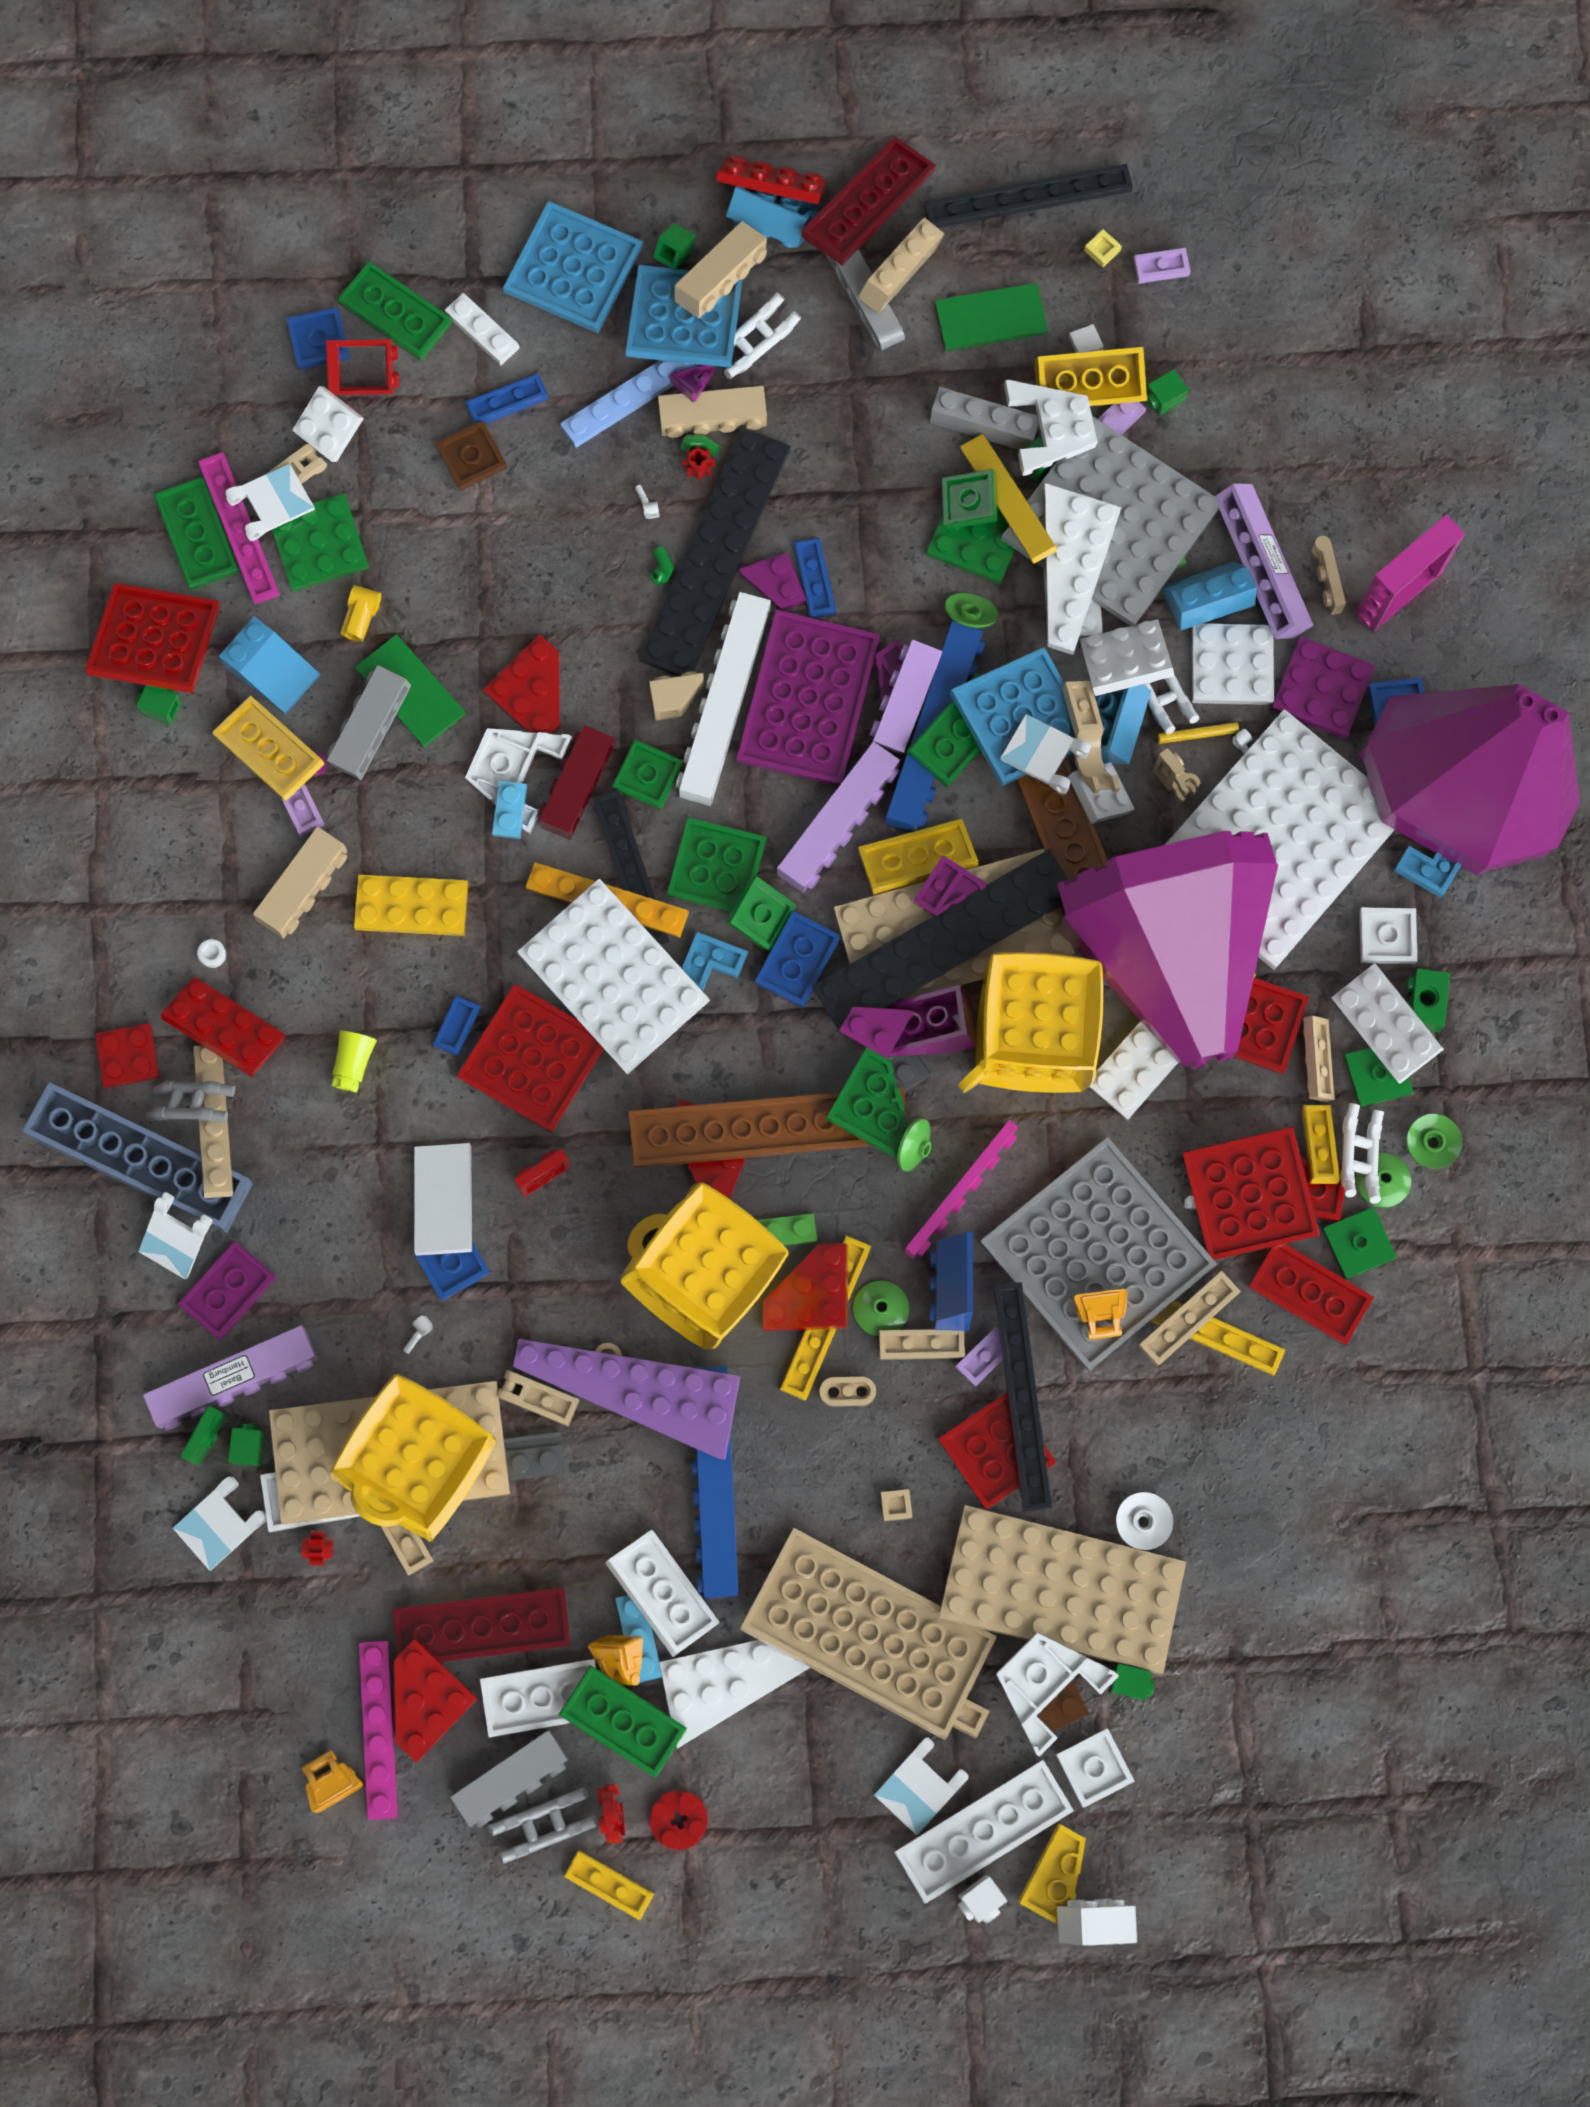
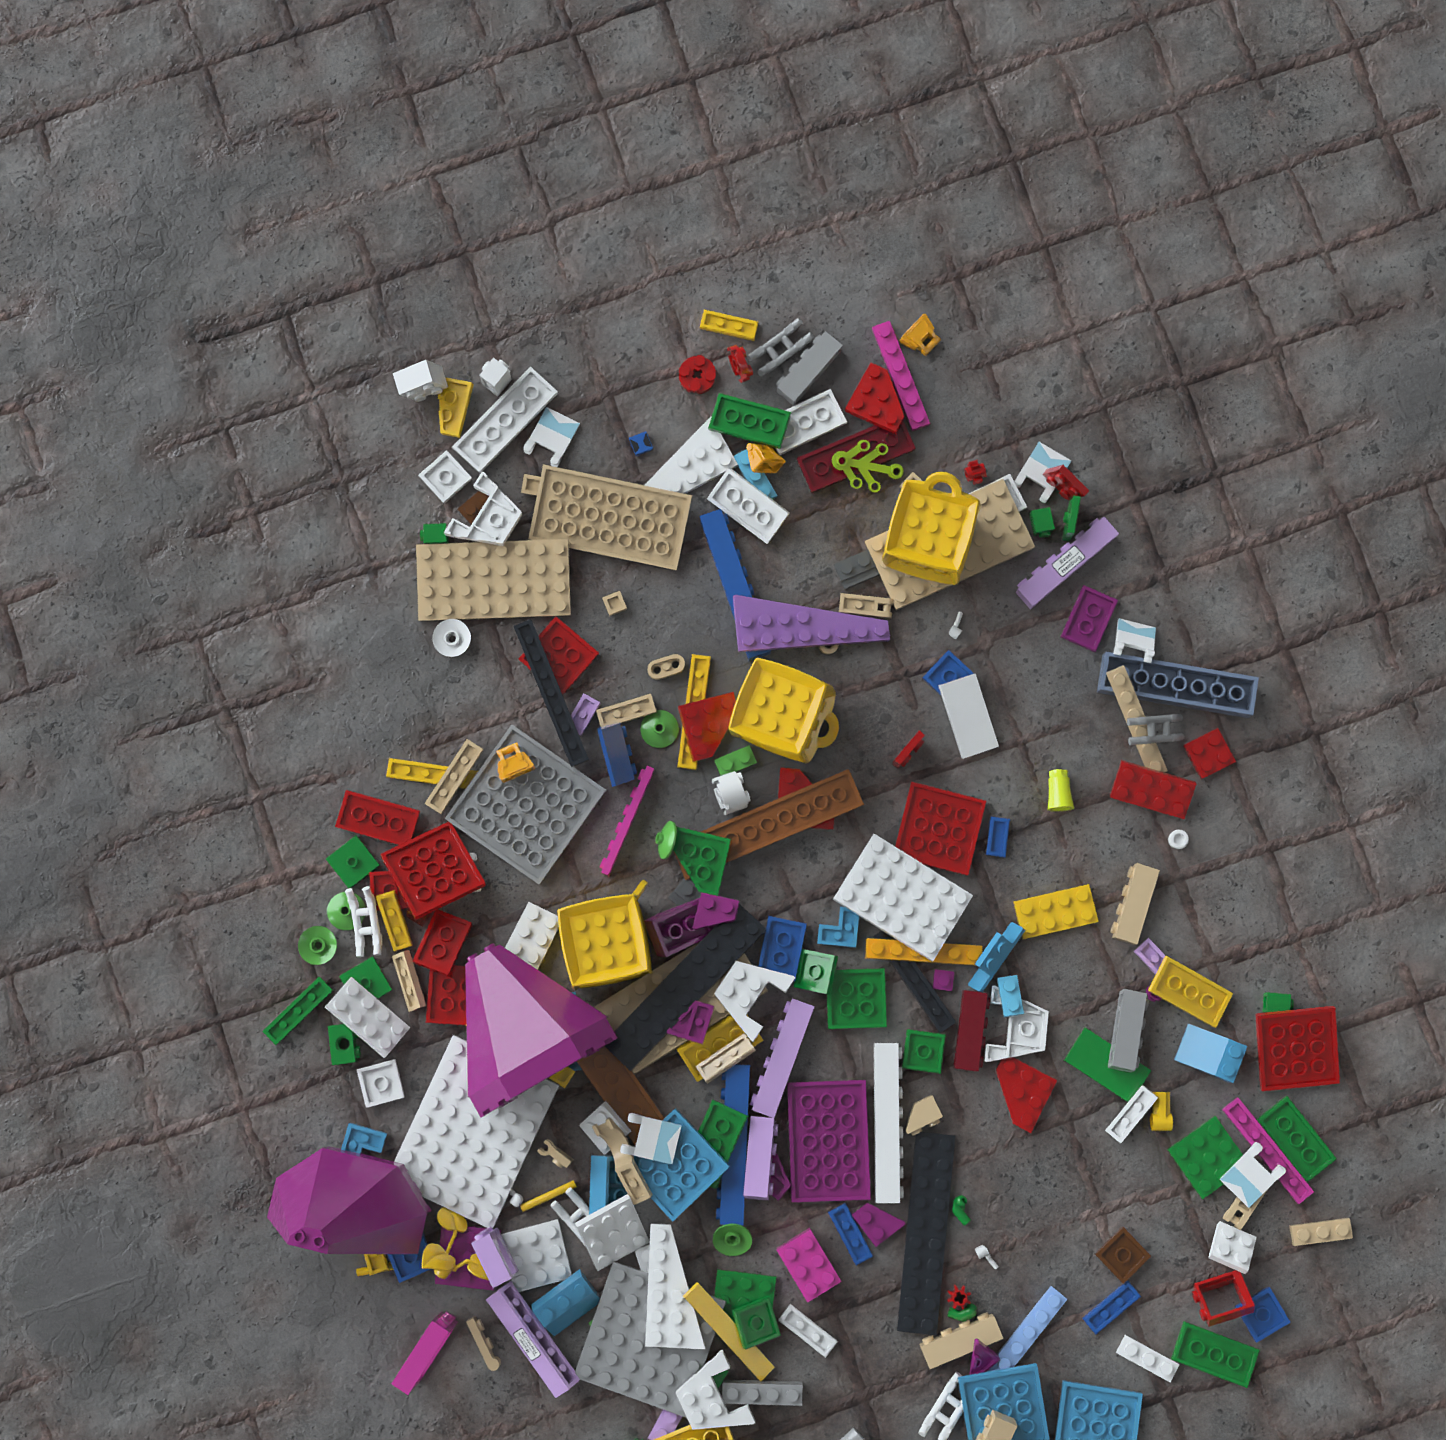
camera: 170 degrees right, 5 degrees up
none -> green plate [262,976,334,1045]
none -> red plate [413,909,472,977]
none -> yellow plant [422,1207,489,1281]
none -> lavender arch [471,1227,519,1288]
none -> blue tile [629,431,653,456]
none -> tan tile [696,1033,756,1084]
none -> white brick [712,771,751,815]
none -> white wing [714,961,795,1042]
none -> dark pink brick [776,1228,841,1303]
none -> white tile [778,1304,838,1358]
none -> lime plant [832,440,904,492]
none -> magenta plate [932,969,954,991]
none -> dark azure bracket [968,922,1025,992]
none -> red plate [1042,465,1089,500]
none -> white plate [1105,1085,1158,1143]
none -> tan plate [1289,1218,1353,1246]

